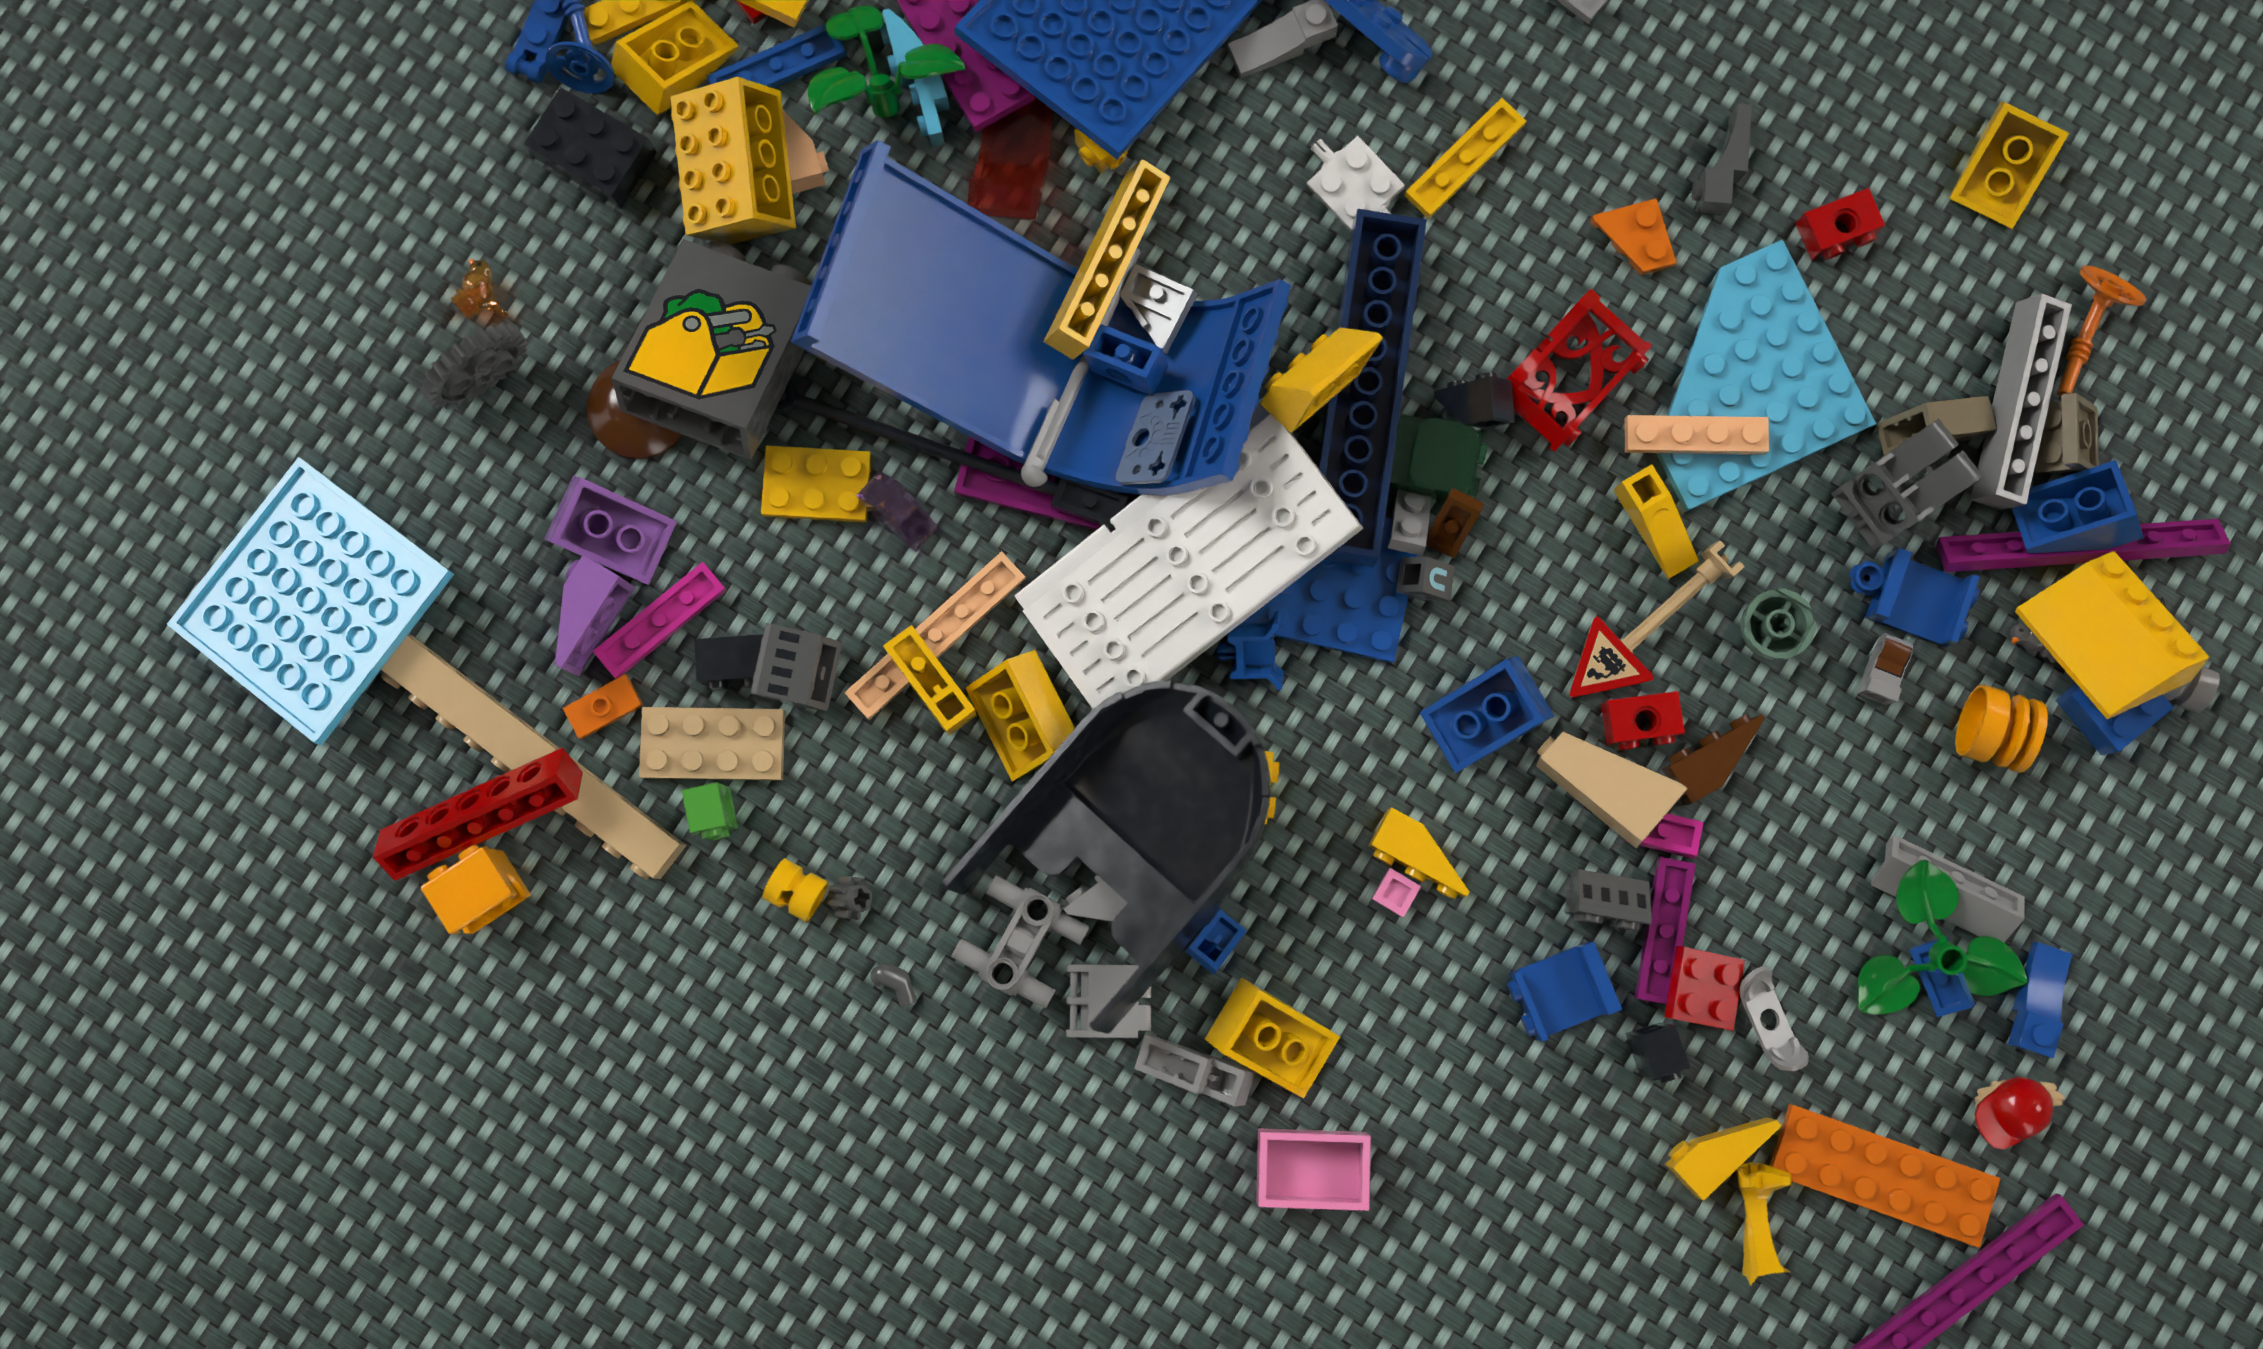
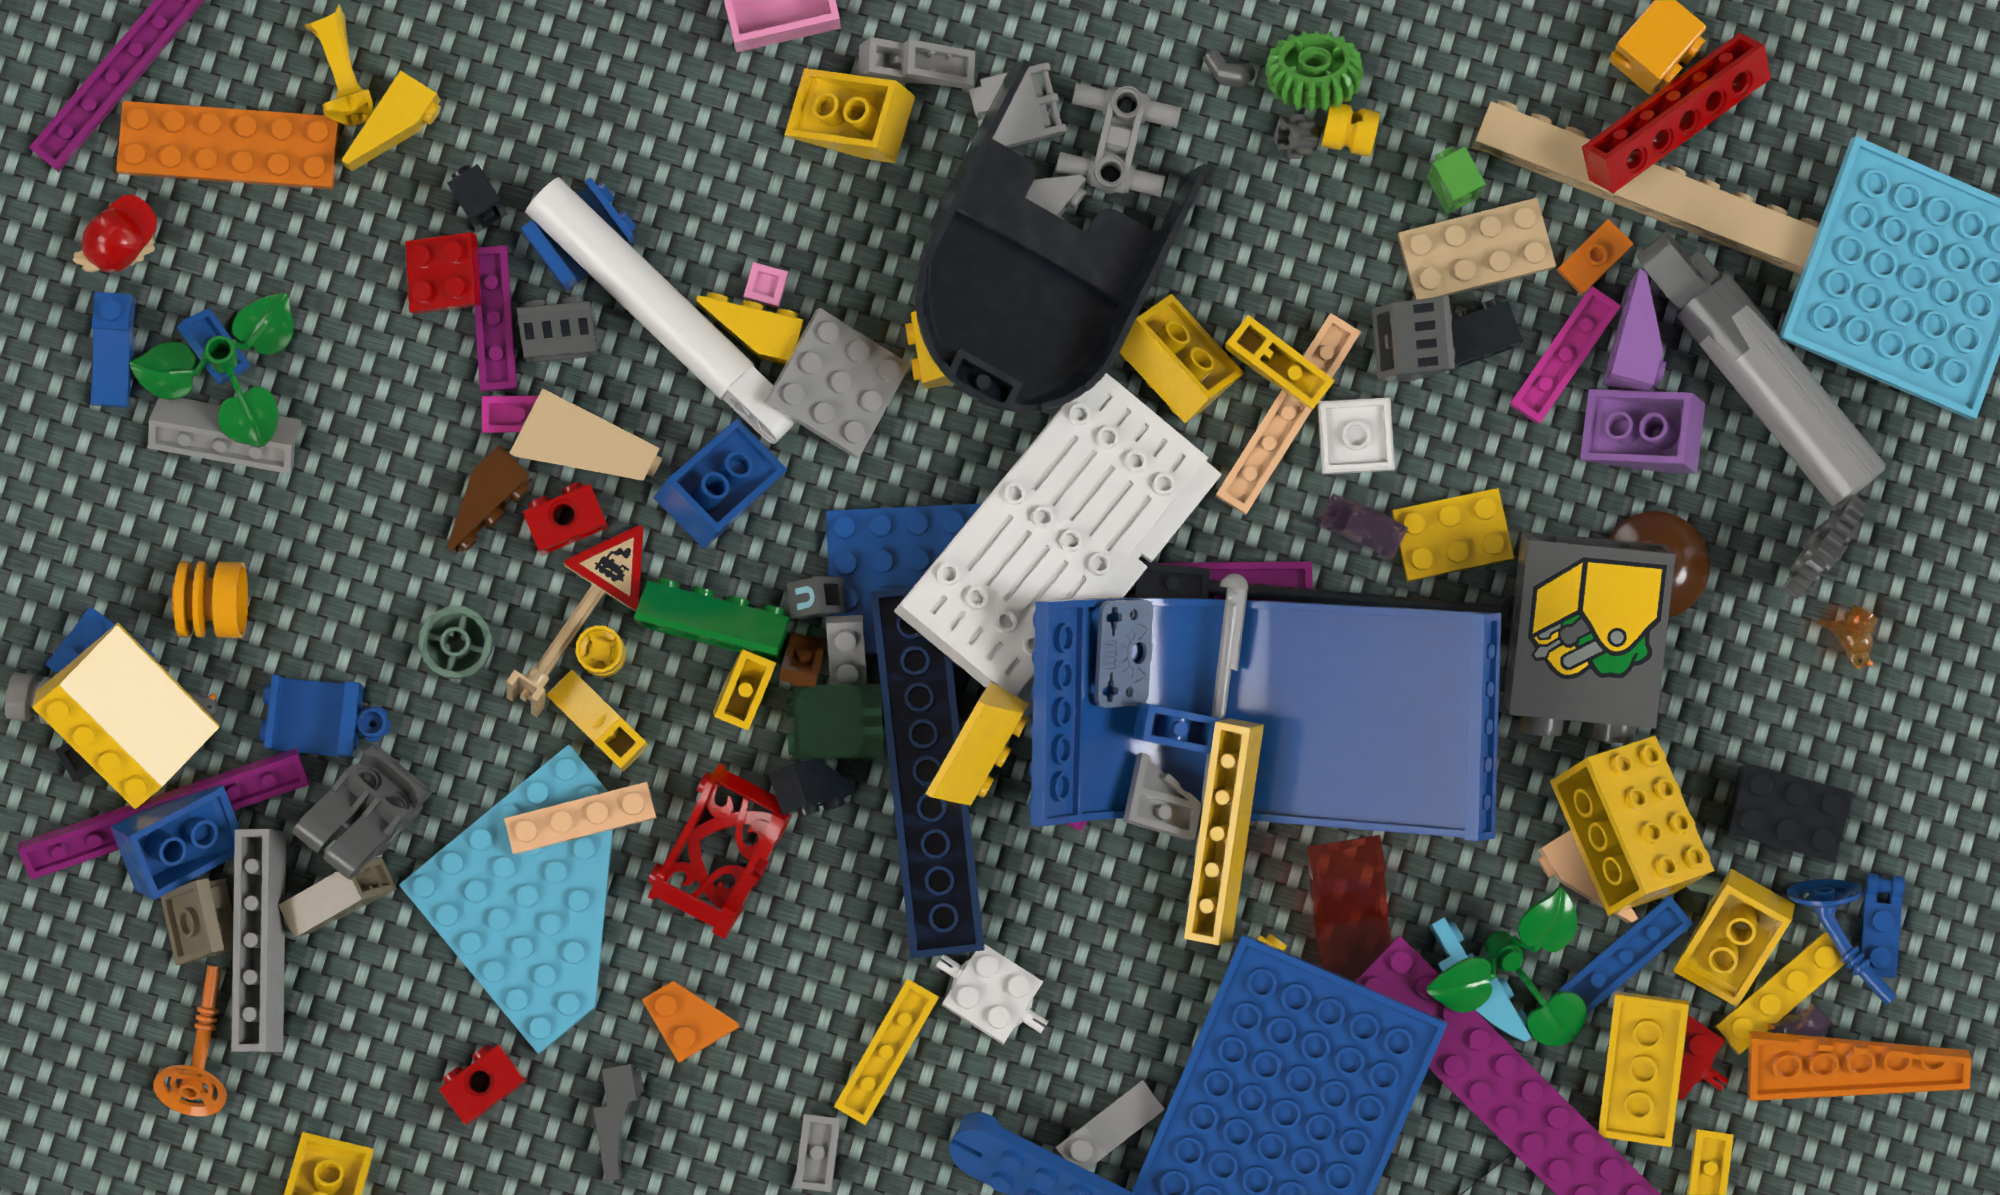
camera: 160 degrees right, 0 degrees up
blue slope [1185,909,1247,975] -> none
blue piece [1217,611,1284,690] -> none
light grey piece [1740,966,1809,1071] -> none
light grey leg [1856,633,1913,705] -> none
none -> white piece [525,177,797,444]
none -> yellow wheel [575,625,626,677]
none -> green slope [634,577,790,663]
none -> yellow slope [713,649,776,731]
none -> light grey plate [765,308,911,458]
none -> light grey plate [794,1114,841,1192]
none -> bright green gear [1266,30,1363,113]
none -> white tile [1317,398,1395,475]
none -> light grey piece [1637,232,1886,507]

